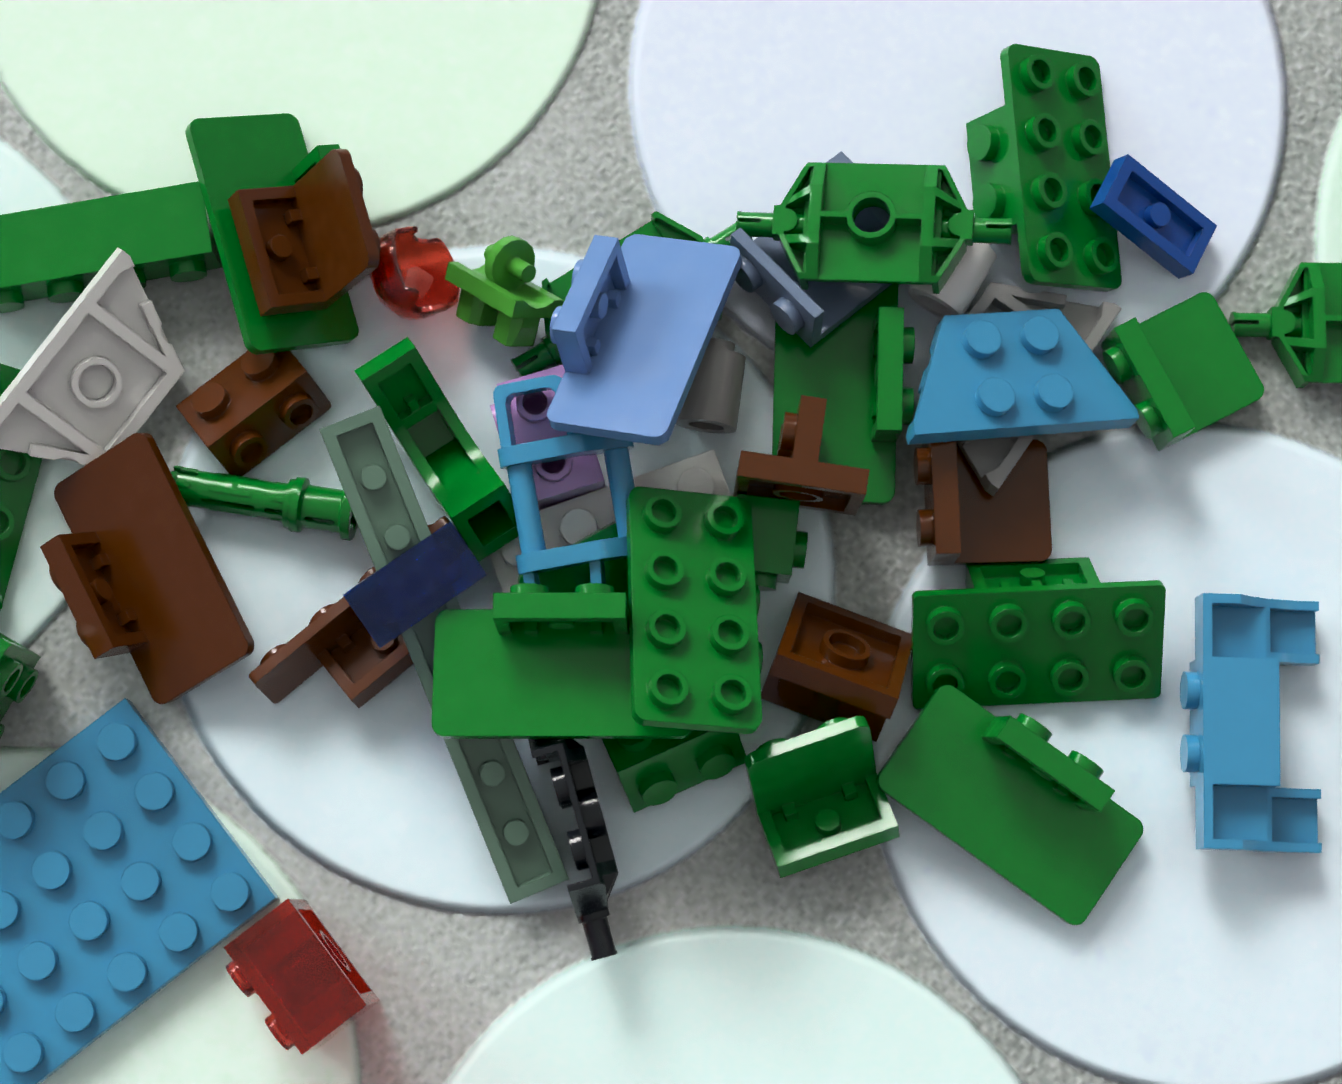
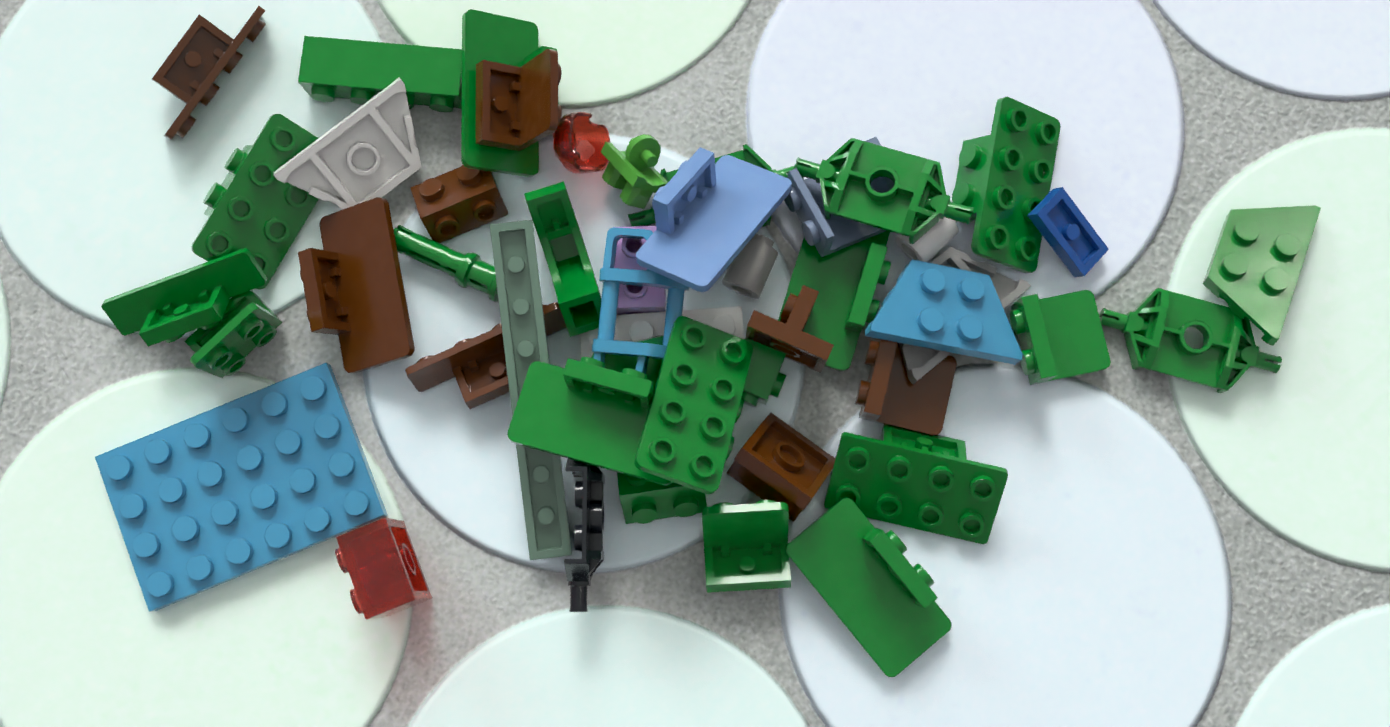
camera: 25 degrees right, 0 degrees up
clear blue plate [343,521,487,648] -> none
dark azure bracket [1180,593,1322,853] -> none

